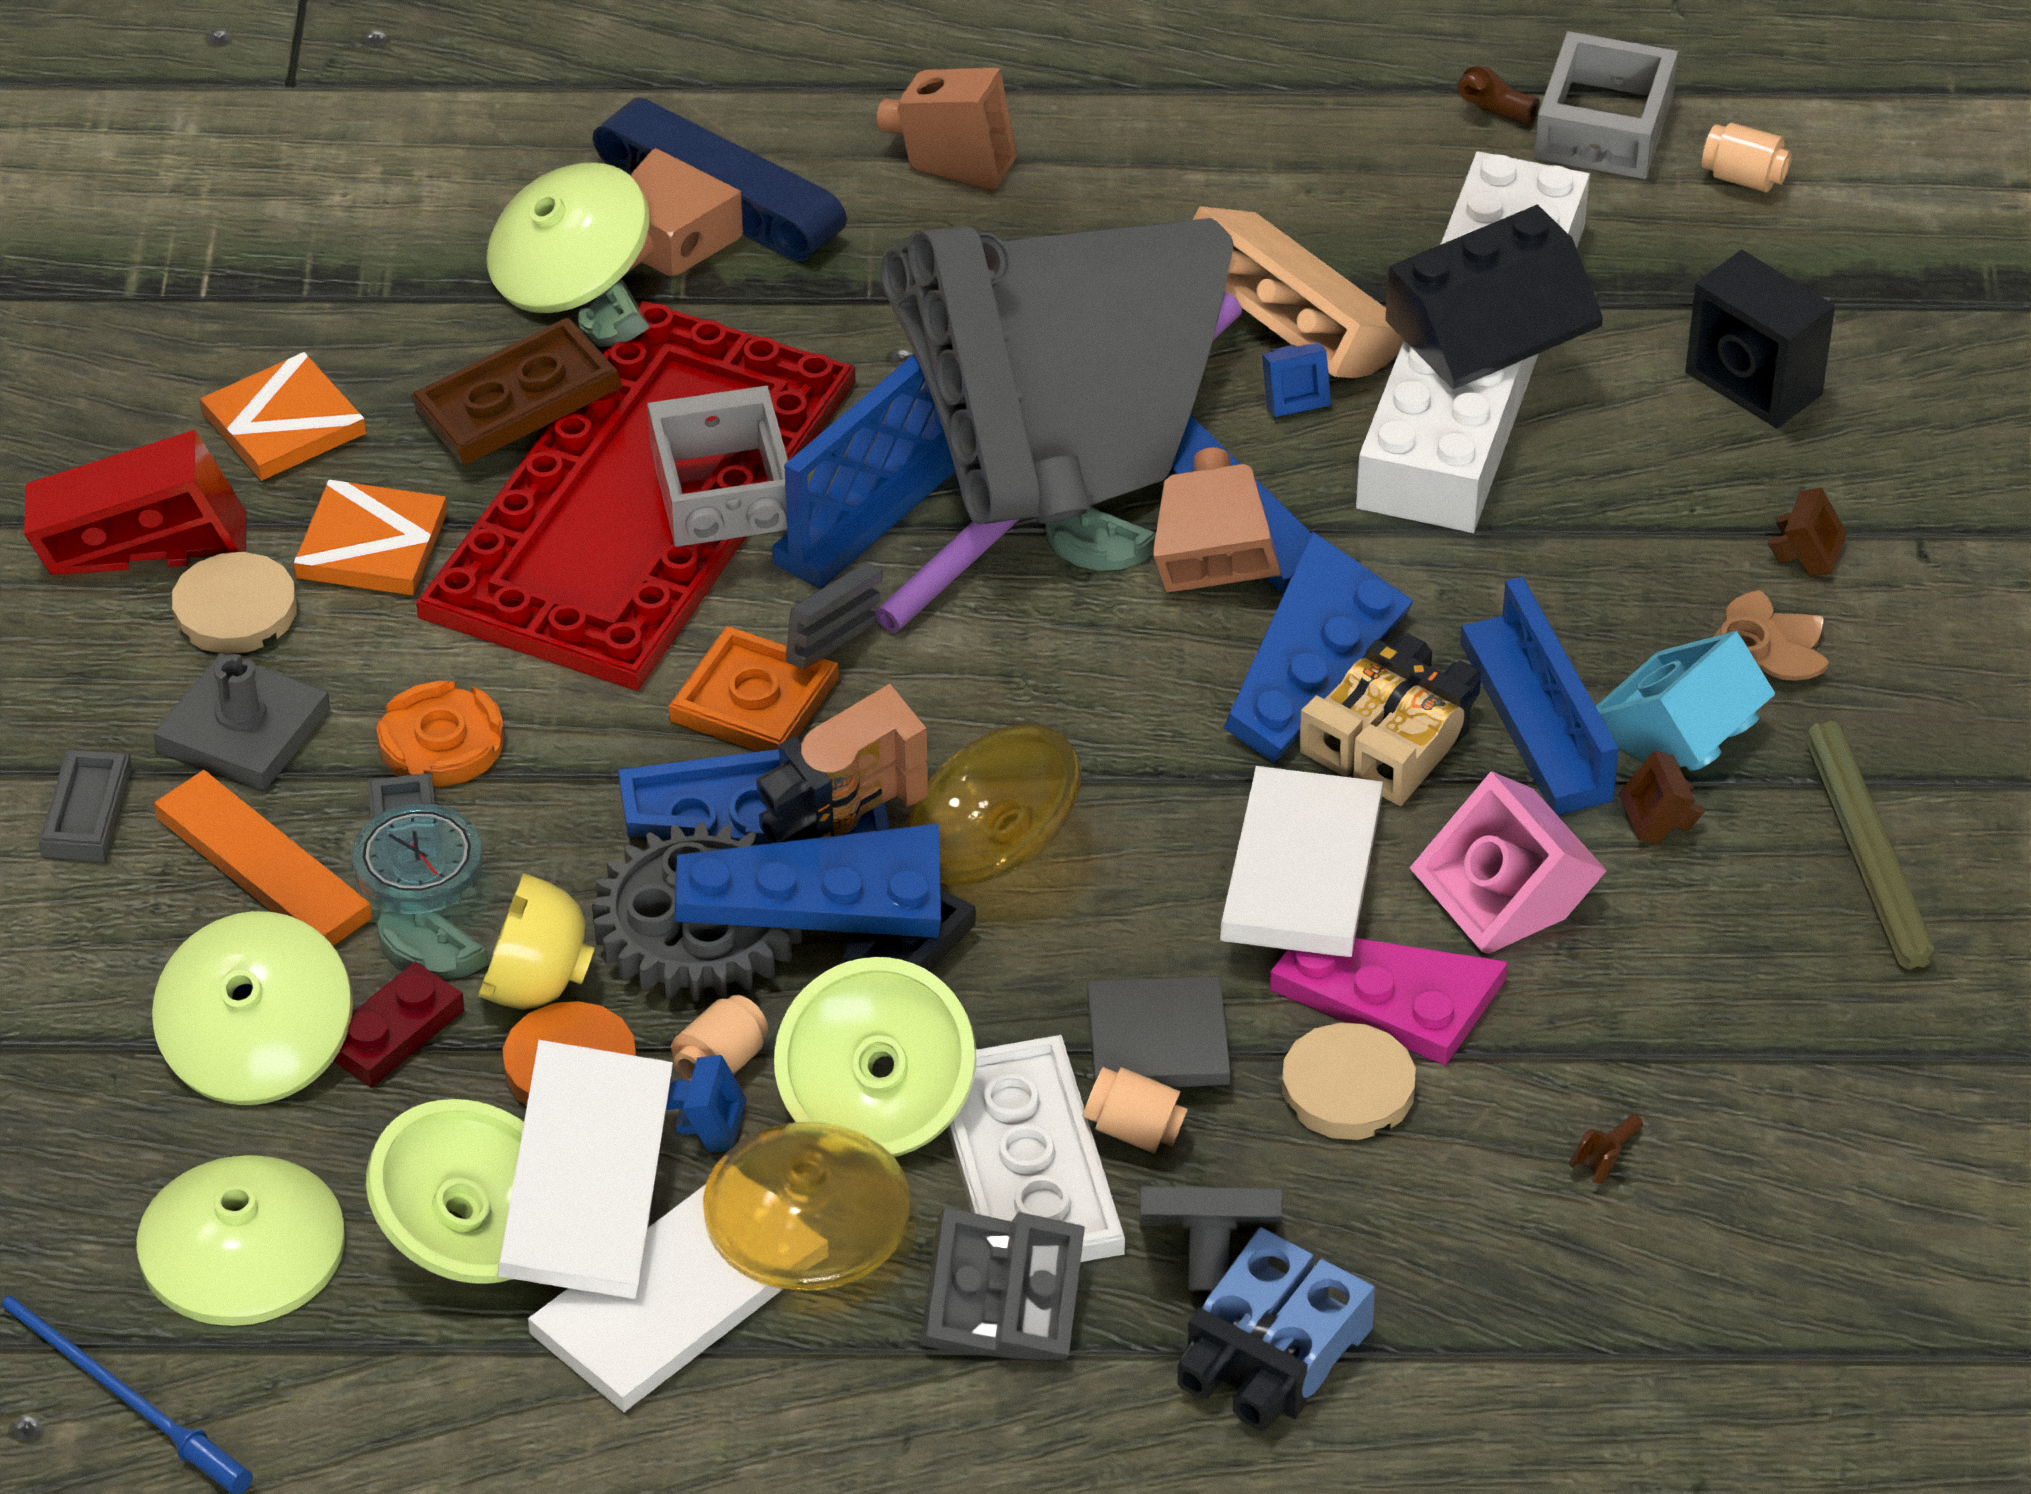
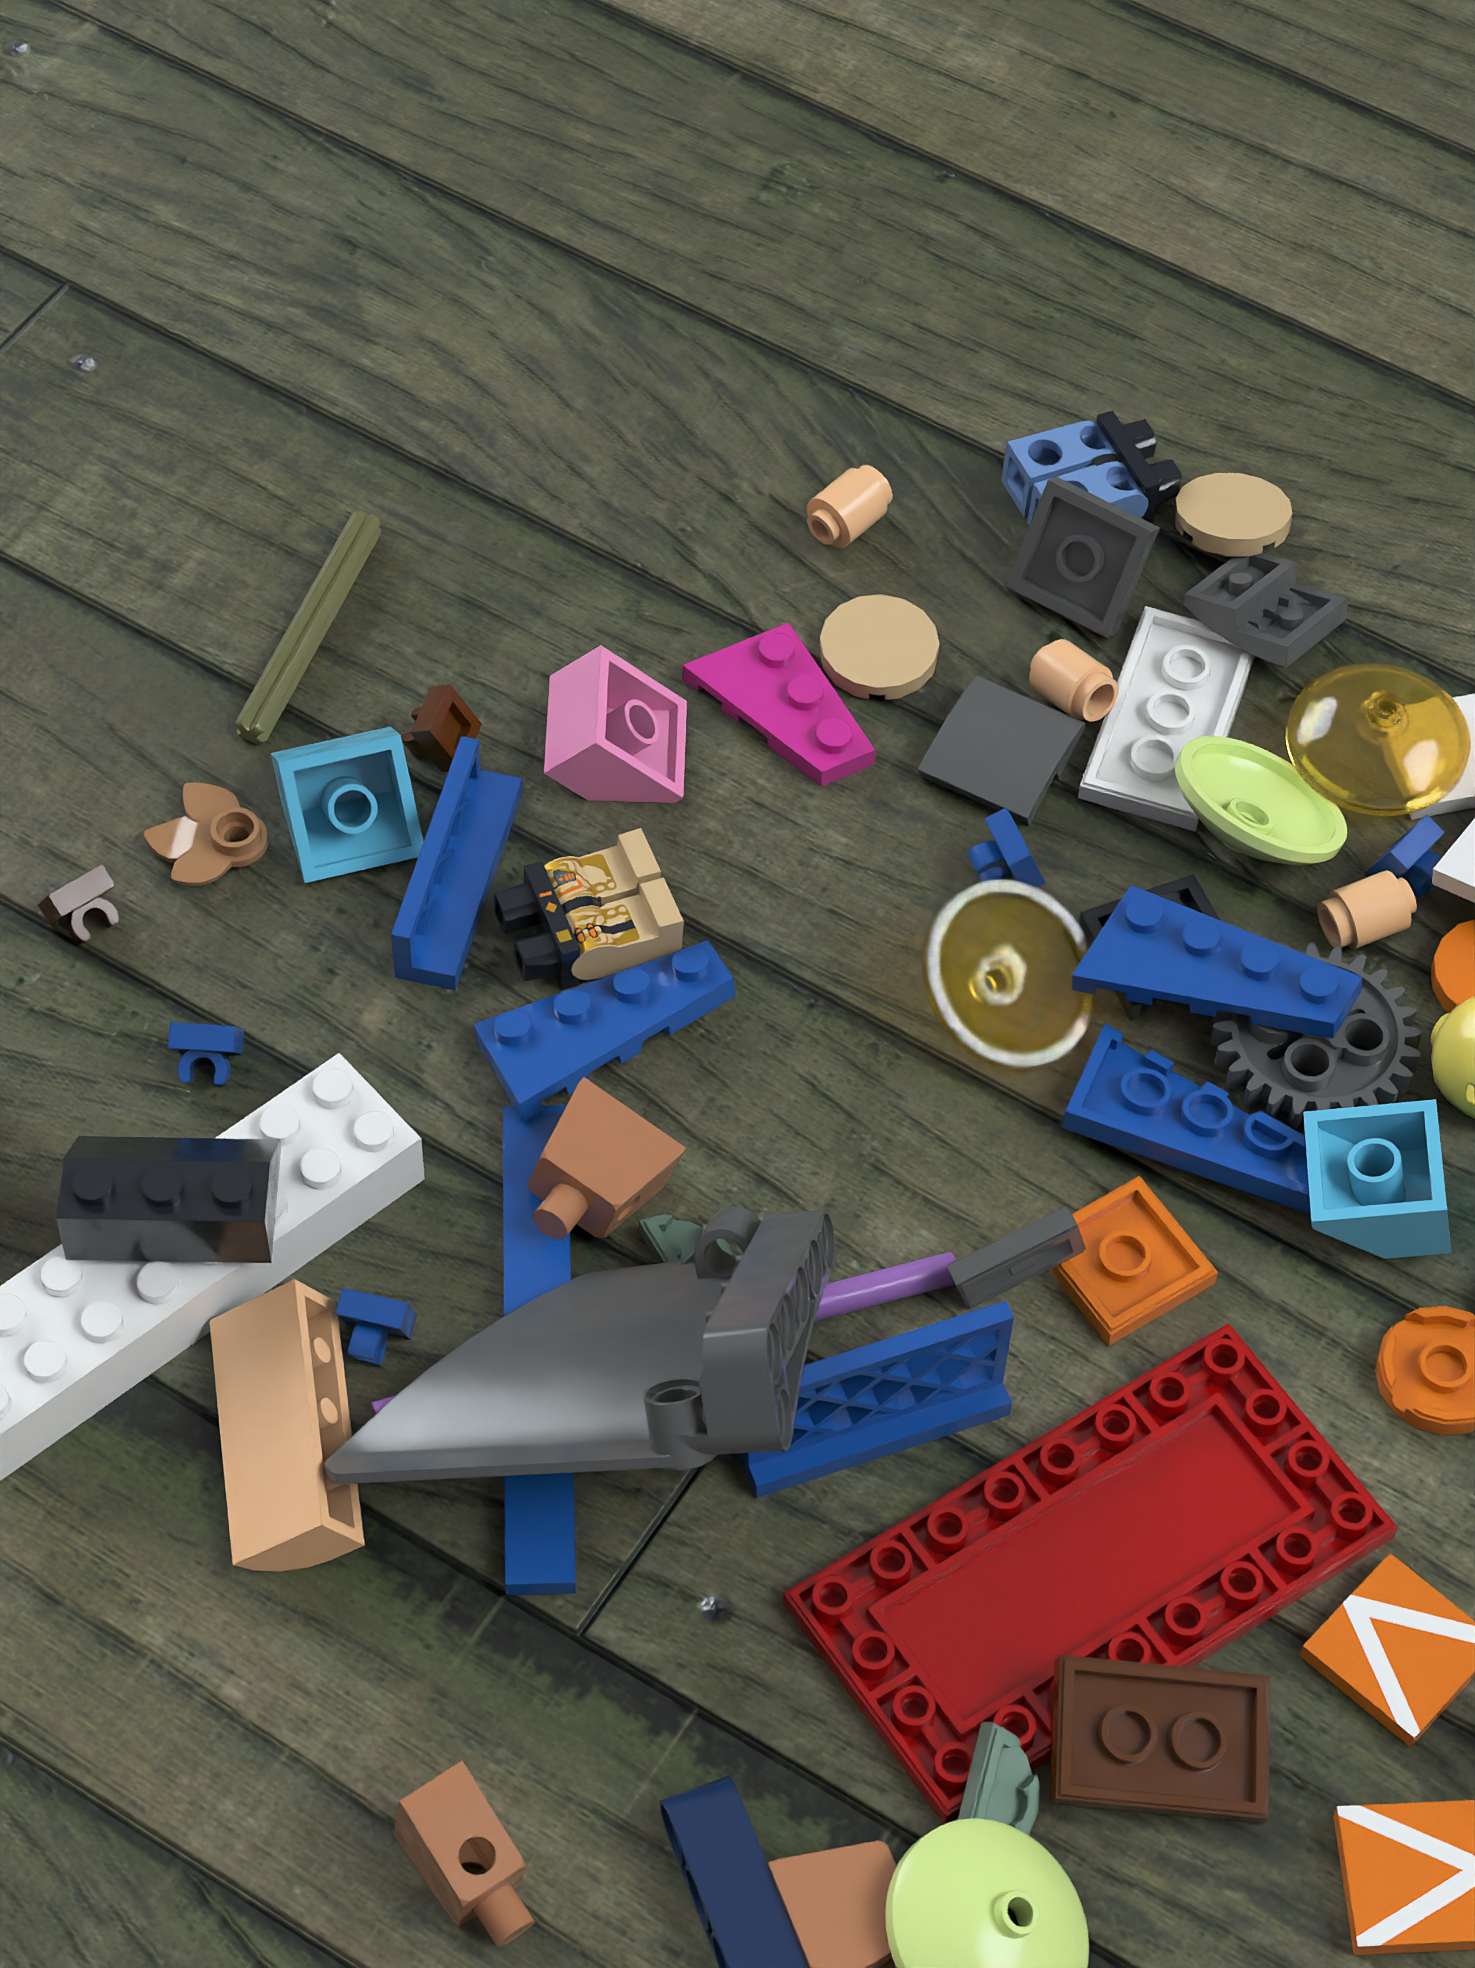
camera: 150 degrees left, 10 degrees up
light grey window [647,385,788,547] -> none
hips [756,683,928,843] -> none
white tile [1220,766,1383,957] -> none
reddish brown hand [1569,1114,1643,1184] -> none
none -> blue tile [168,1022,244,1085]
none -> light nougat brick [807,465,893,548]
none -> blue tile [967,807,1046,894]
none -> tan tile [1174,473,1292,557]
none -> medium azure slope [1303,1099,1452,1259]

